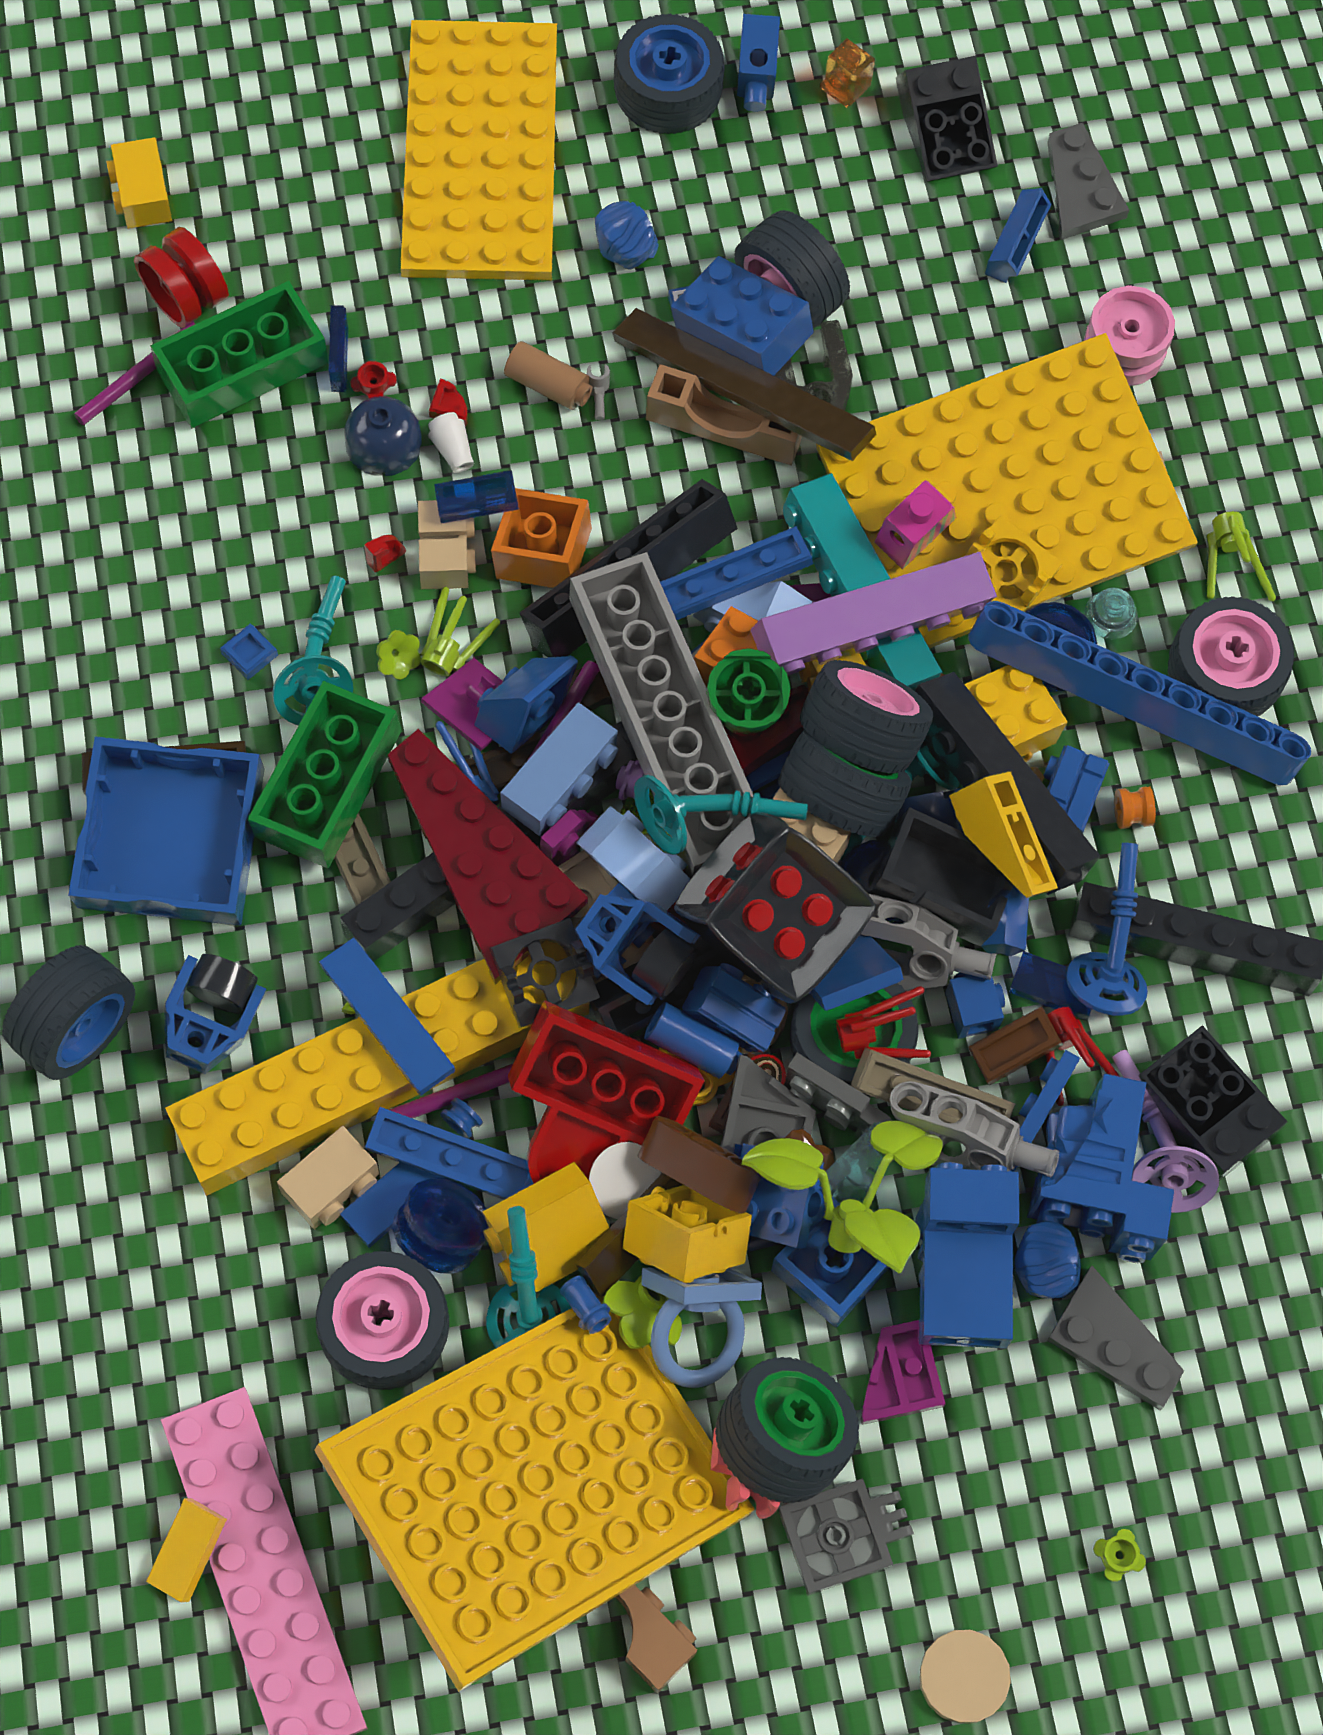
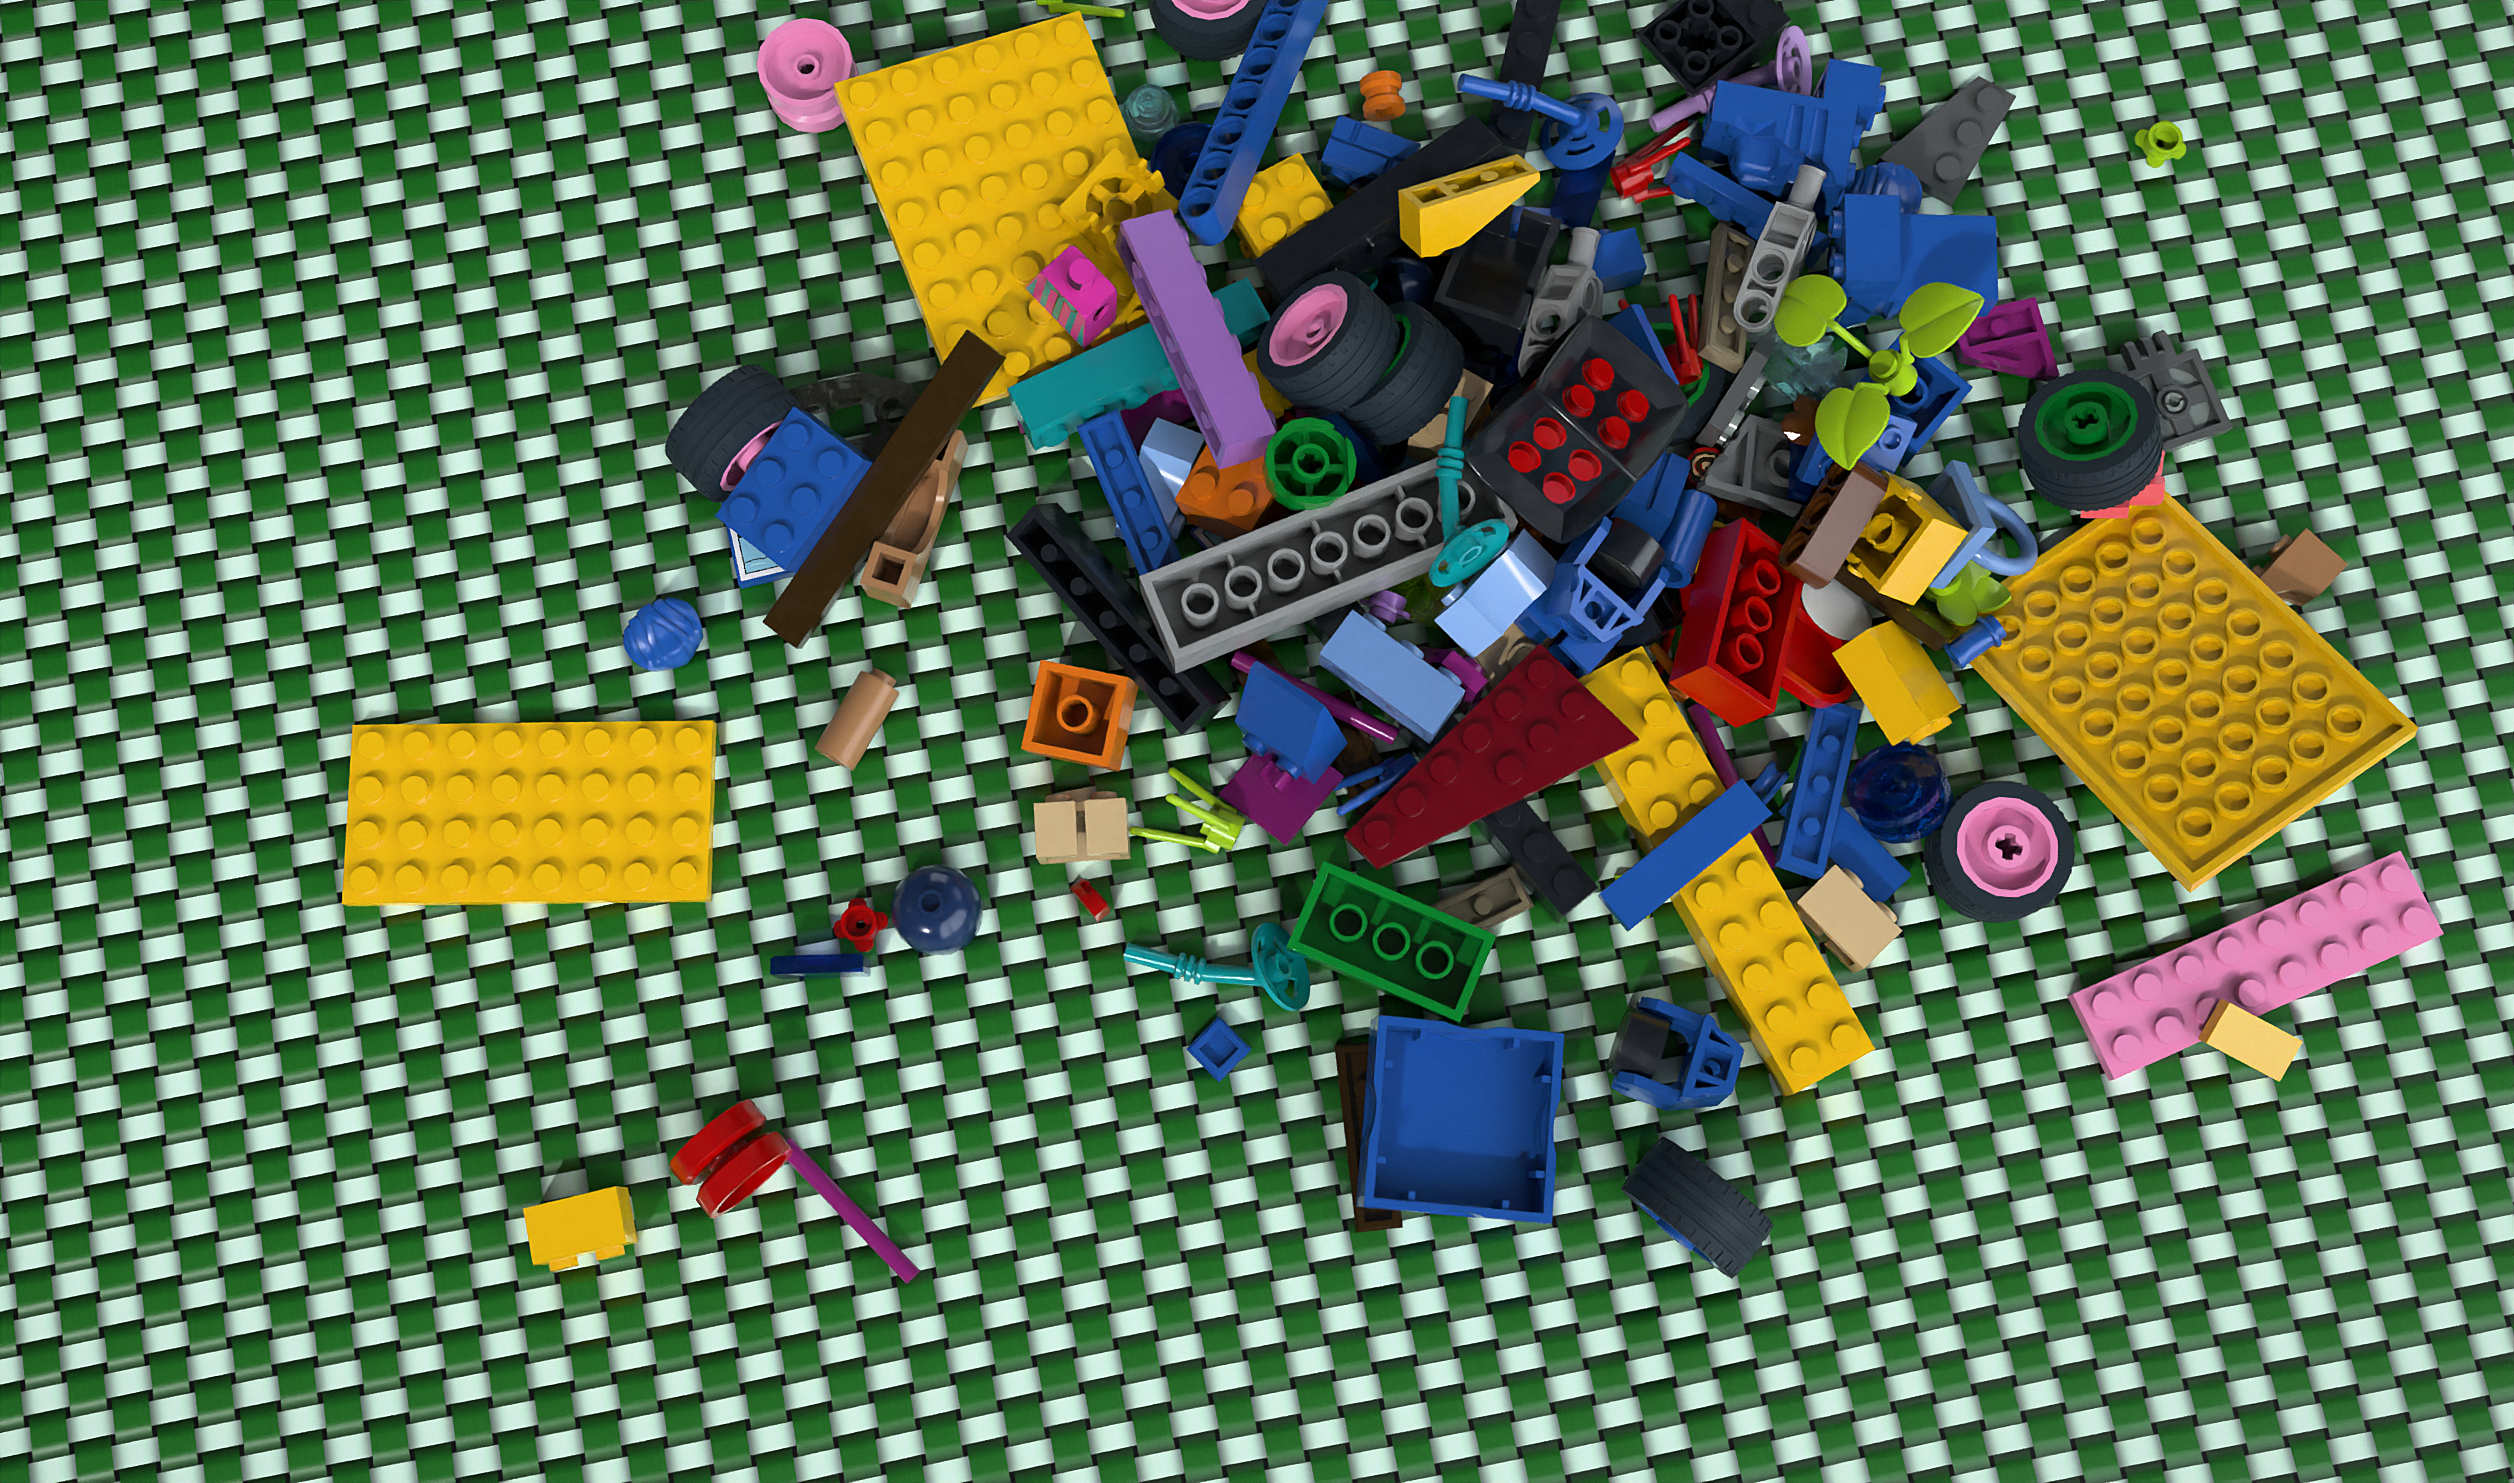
camera: 85 degrees left, 10 degrees up
green brick [150,280,329,429] -> none
lime plant [376,630,421,679] -> none
white cone [428,412,474,473] -> none
red tile [429,378,468,427] -> none
clear blue tile [434,470,519,524] -> none
teal dish [486,1206,571,1348] -> none
black piece [489,918,600,1028] -> none
light grey hand [587,365,610,420] -> none
black wheel [614,14,724,134] -> none
blue torso [737,14,780,112] -> none
clear orange brick [820,38,875,108] -> none
black slope [895,56,998,182] -> none
tan tile [919,1630,1011,1724] -> none
reddish brown tile [968,1006,1063,1085] -> none
blue piece [985,188,1052,283] -> none
dark grey wing [1047,123,1129,240] -> none

